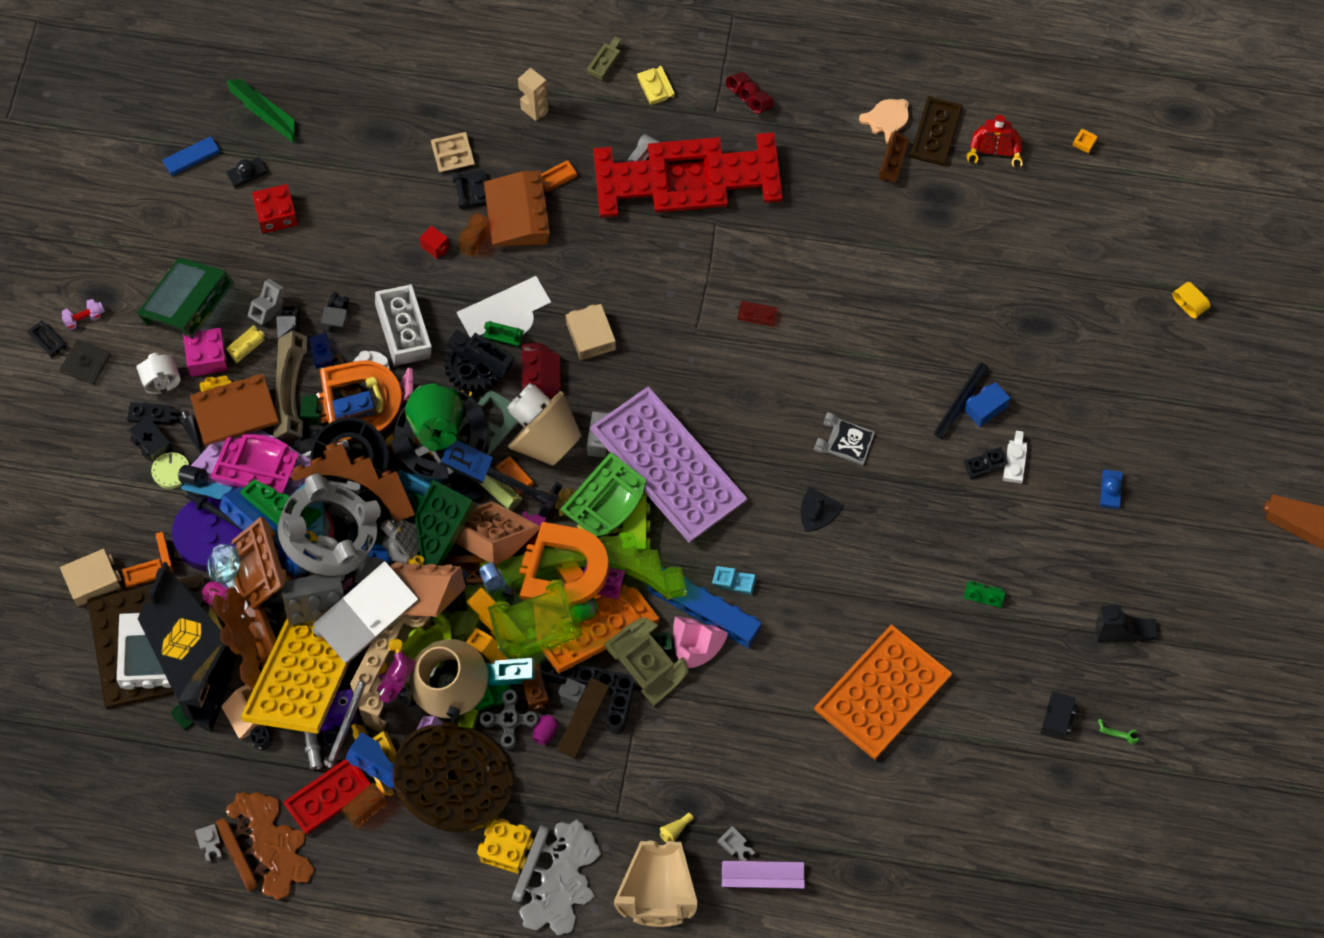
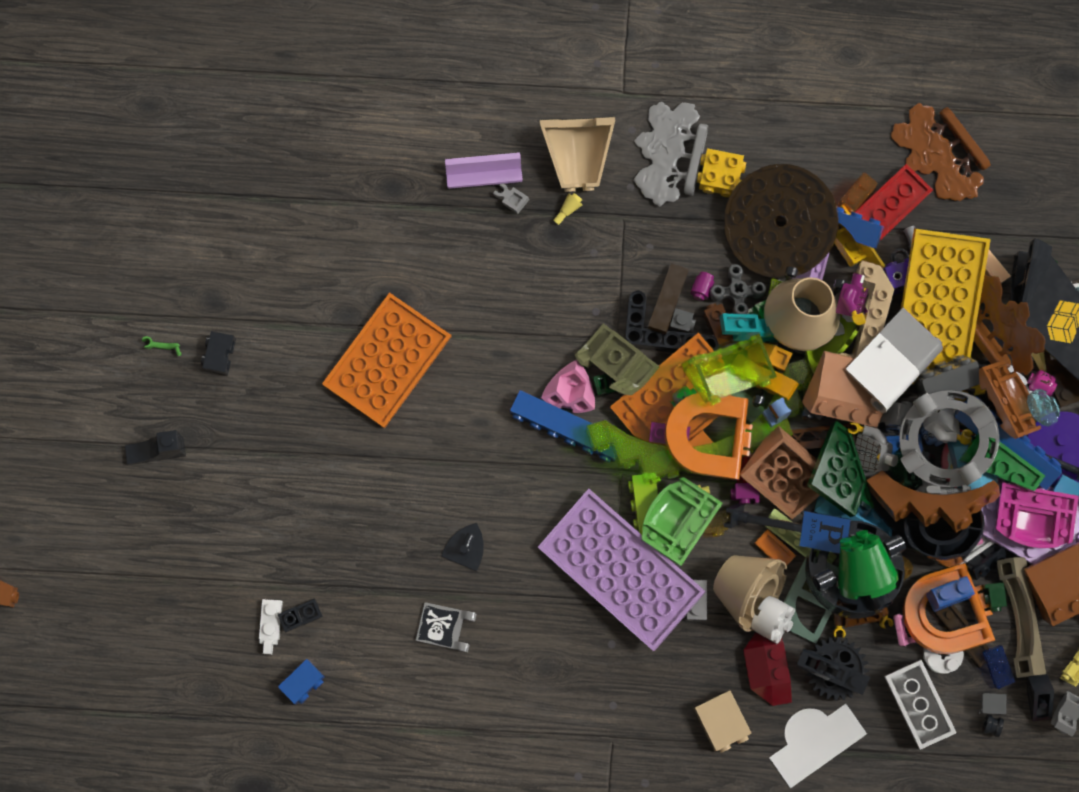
camera: 170 degrees right, 15 degrees up
light grey plate [195,824,223,863] -> none
flat silver bar [324,680,366,768] -> none
light yellow piece [366,377,383,413] -> none
green hinge [483,321,524,347] -> none
medium azure slope [712,566,757,595] -> none
clear red plate [737,300,778,327] -> none
black axle [934,362,988,439] -> none
green hinge [963,580,1006,608] -> none
blue tile [1100,470,1122,509] -> none

